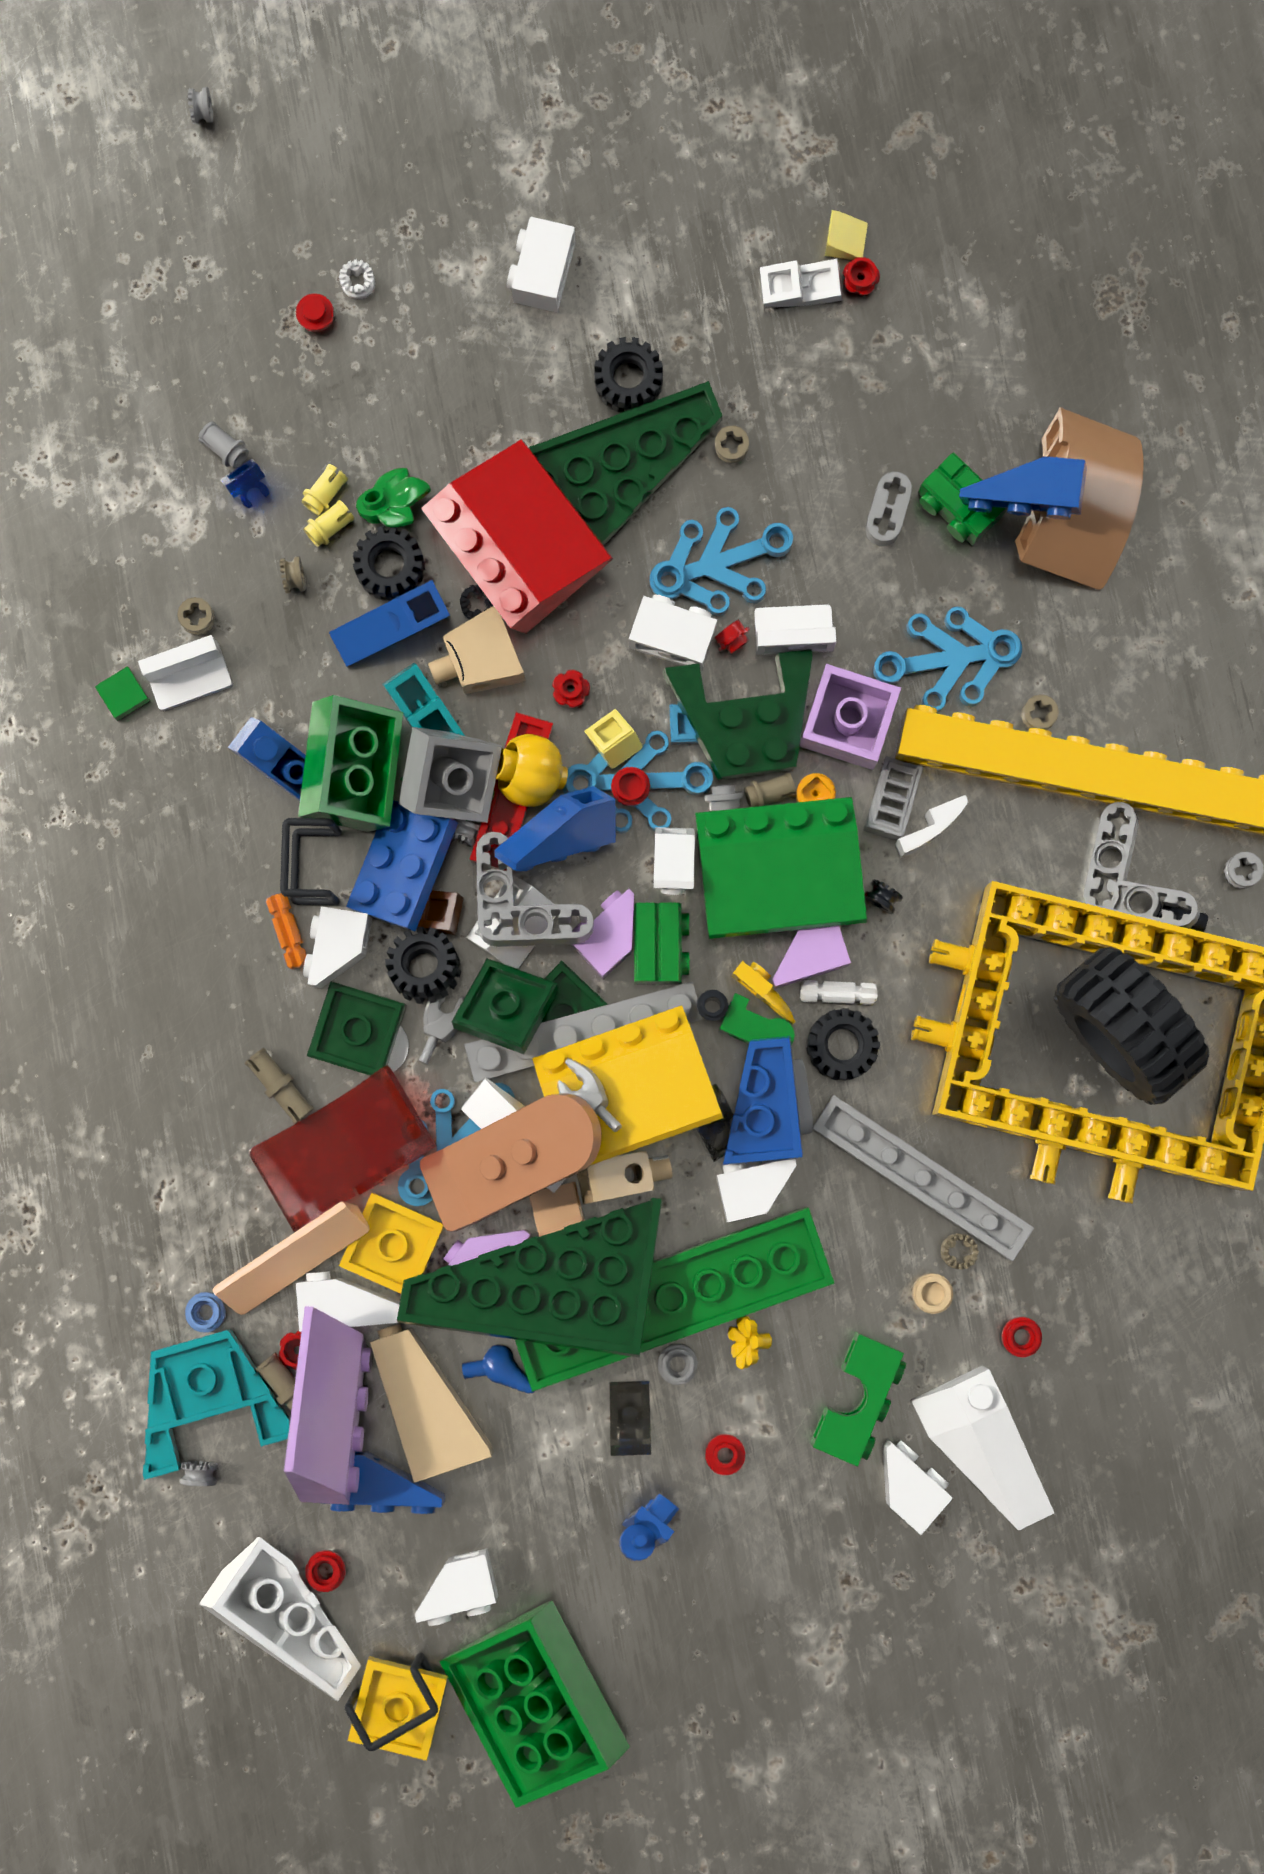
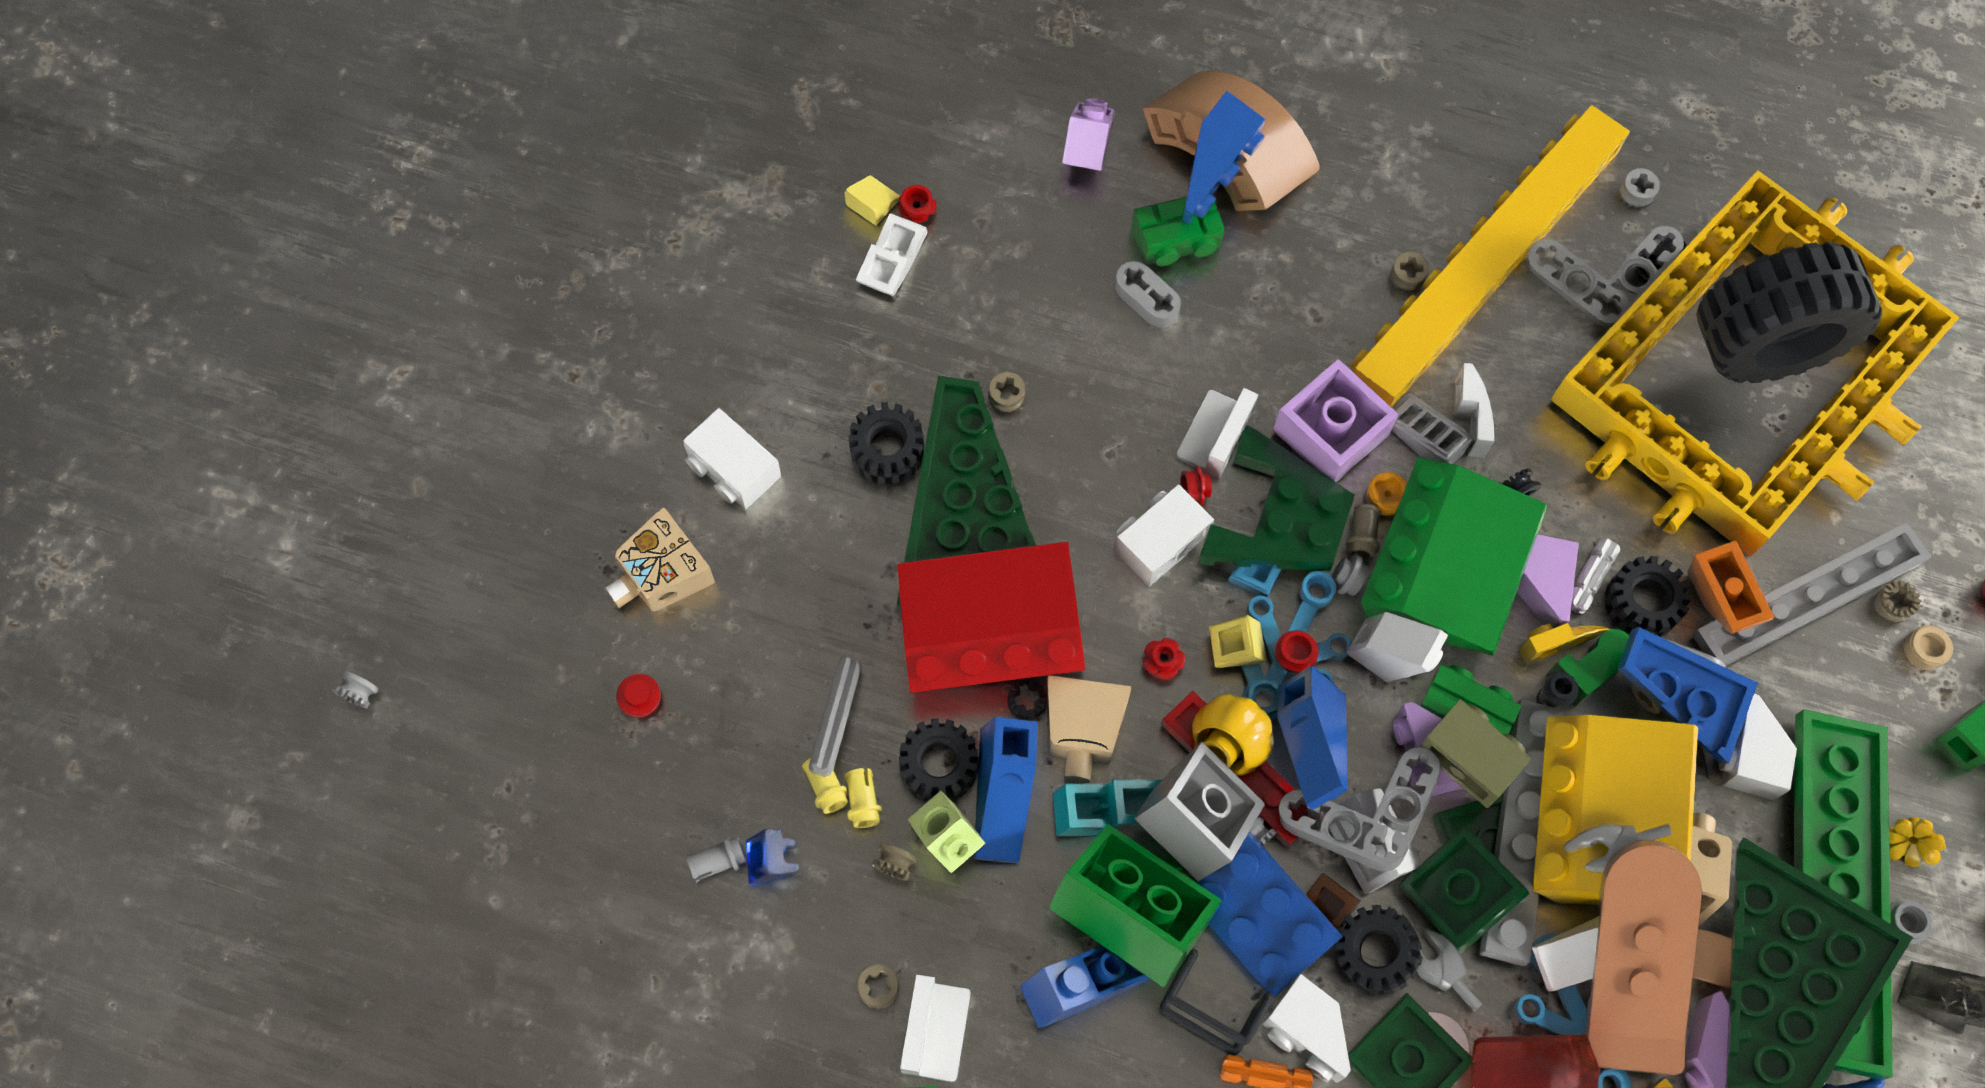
camera: 65 degrees left, 15 degrees down
white bush [339,260,375,299] -> none
green plate [356,468,431,527] -> none
dark azure plant [650,507,793,616] -> none
dark azure plant [873,607,1022,713] -> none
none -> tan torso [604,507,715,611]
none -> light grey axle [809,657,862,777]
none -> yellowish green brick [907,791,985,873]
none -> lavender slope [1062,98,1116,171]
none -> olive brick [1419,699,1532,809]
none -> orange slope [1687,540,1774,634]

